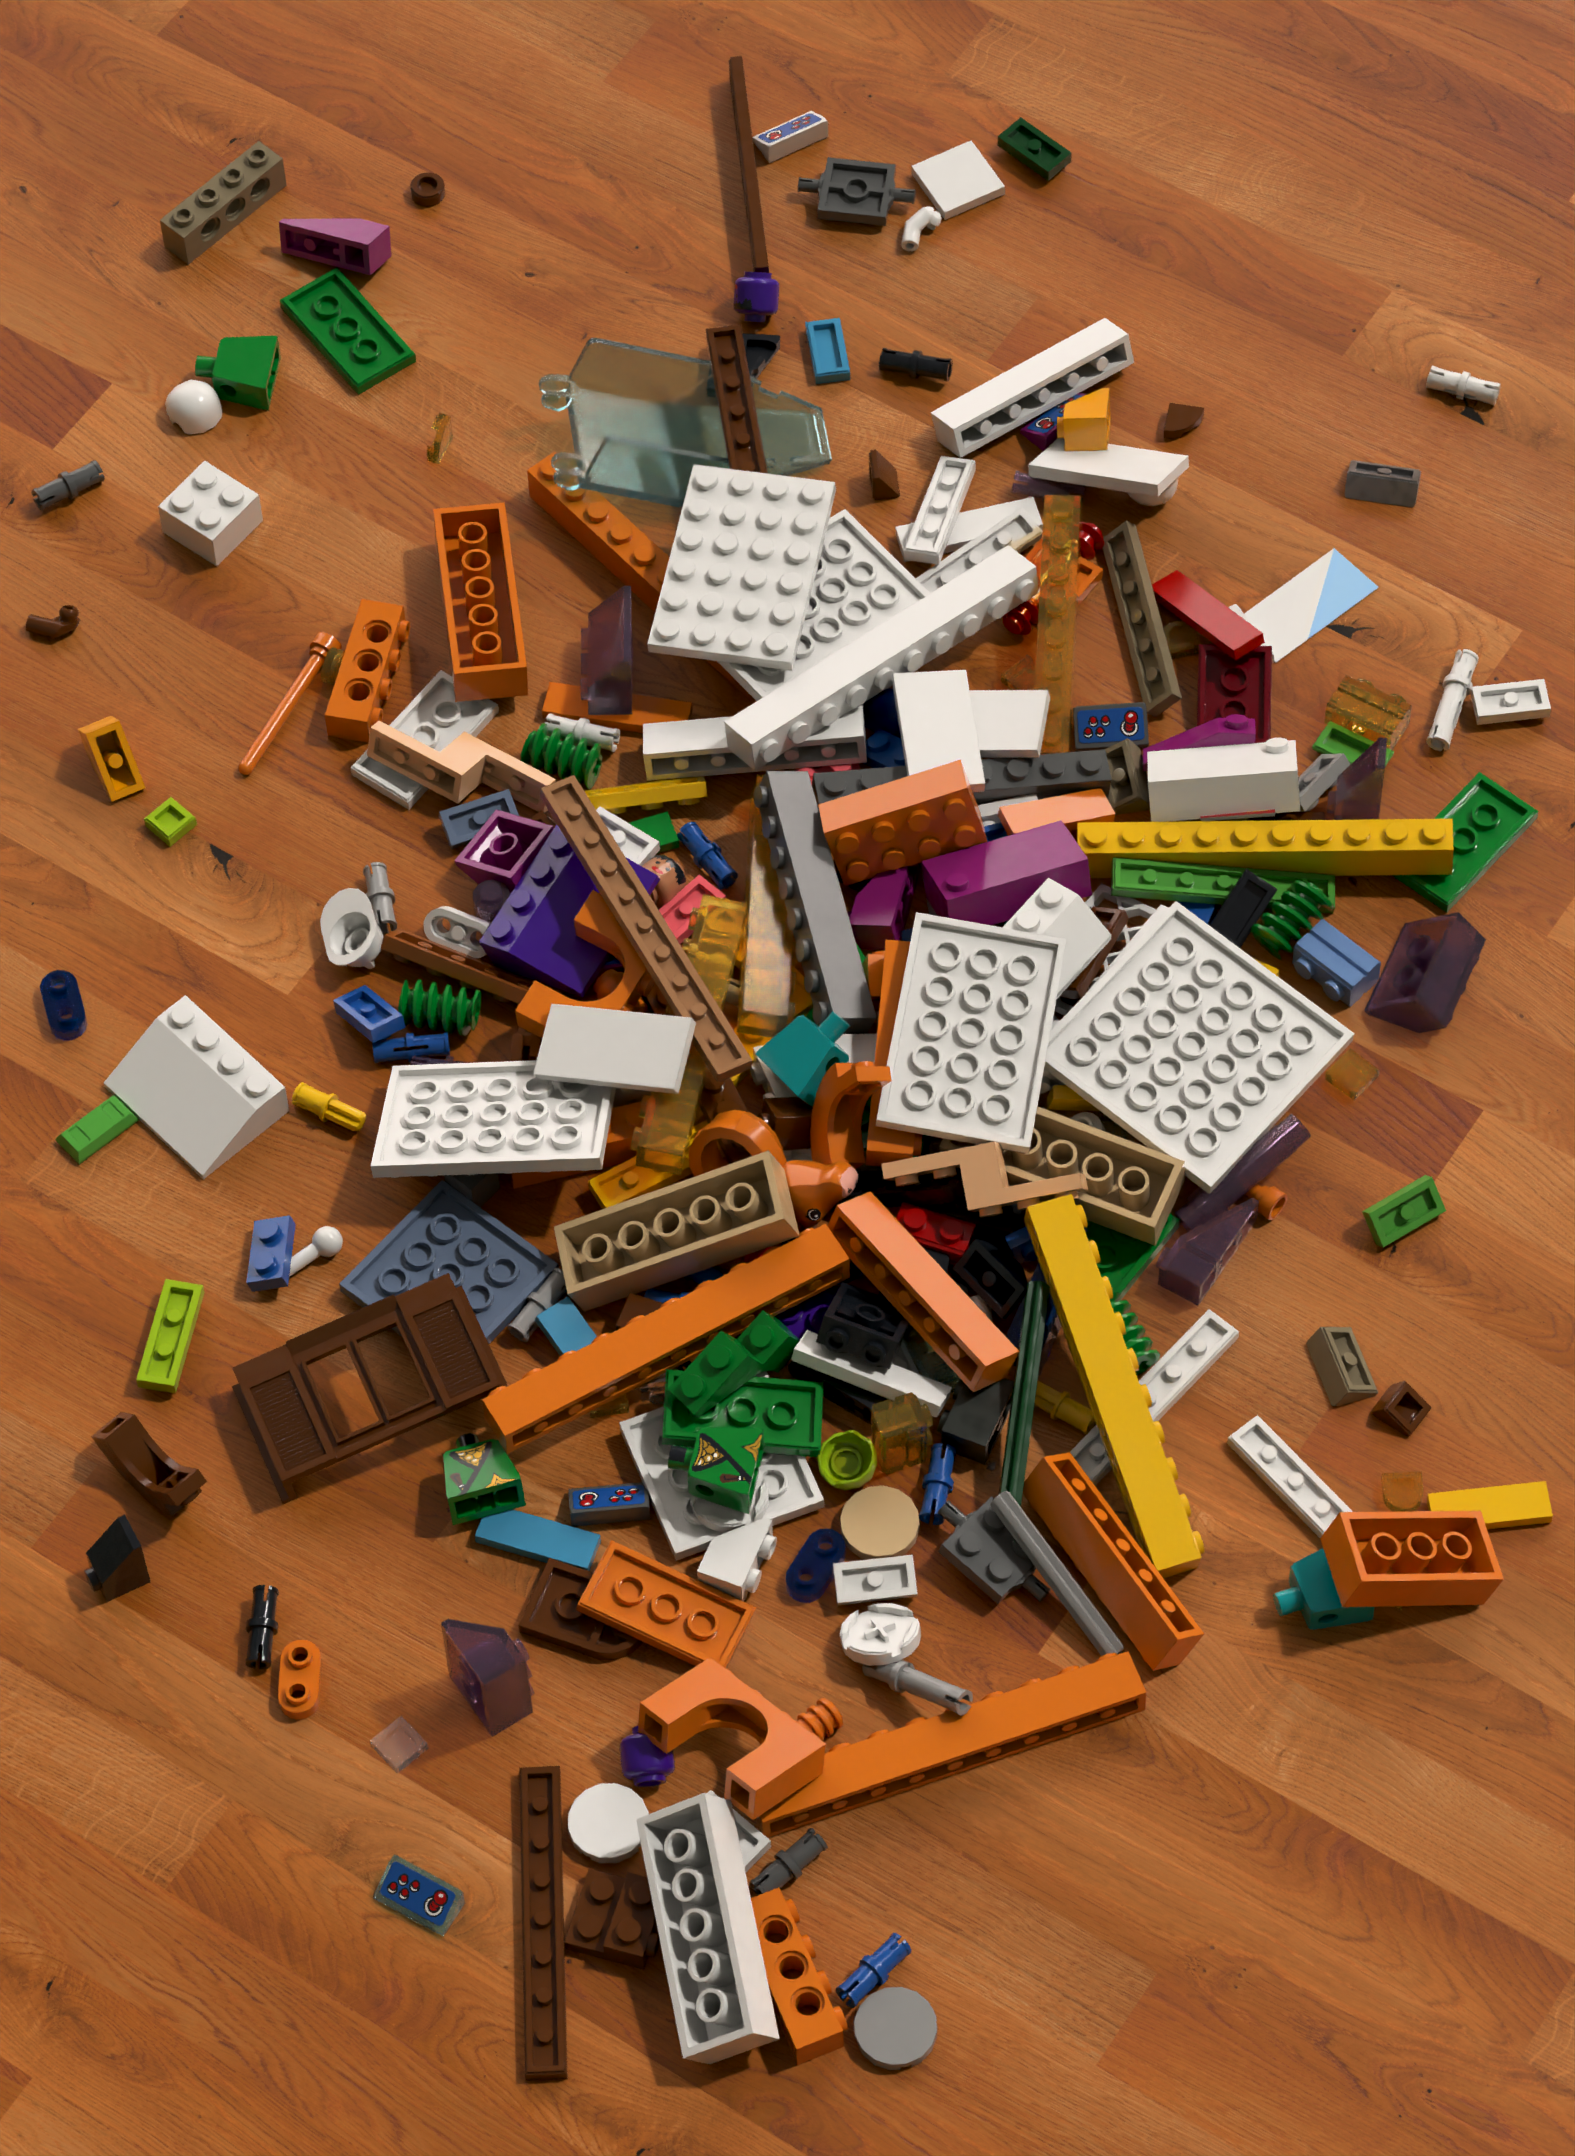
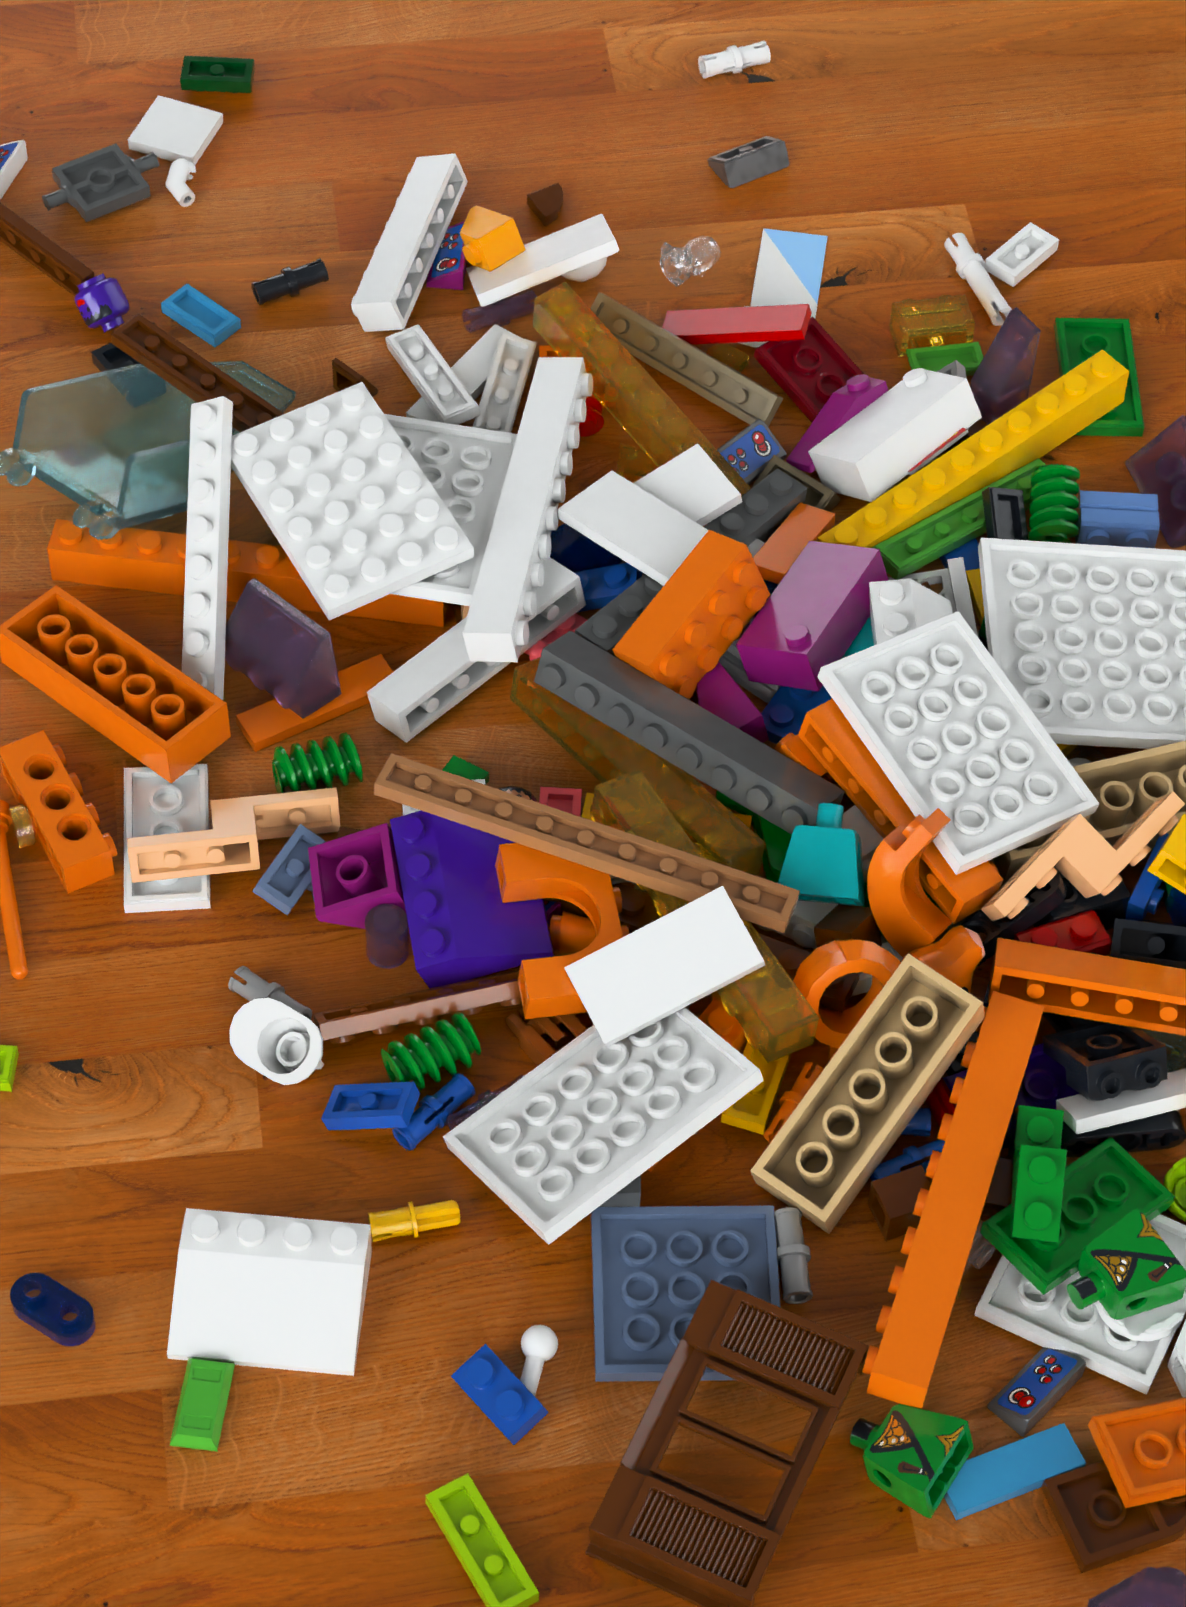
camera: 45 degrees left, 5 degrees down
white plate [423,906,490,958] -> none
dark azure tile [535,1297,597,1356] -> none
white pin [545,713,620,752] -> none
yellow plate [584,776,708,814] -> none
blue pin [677,822,738,890] -> none
none -> white plate [182,396,233,700]
none -> clear animal [660,235,721,286]

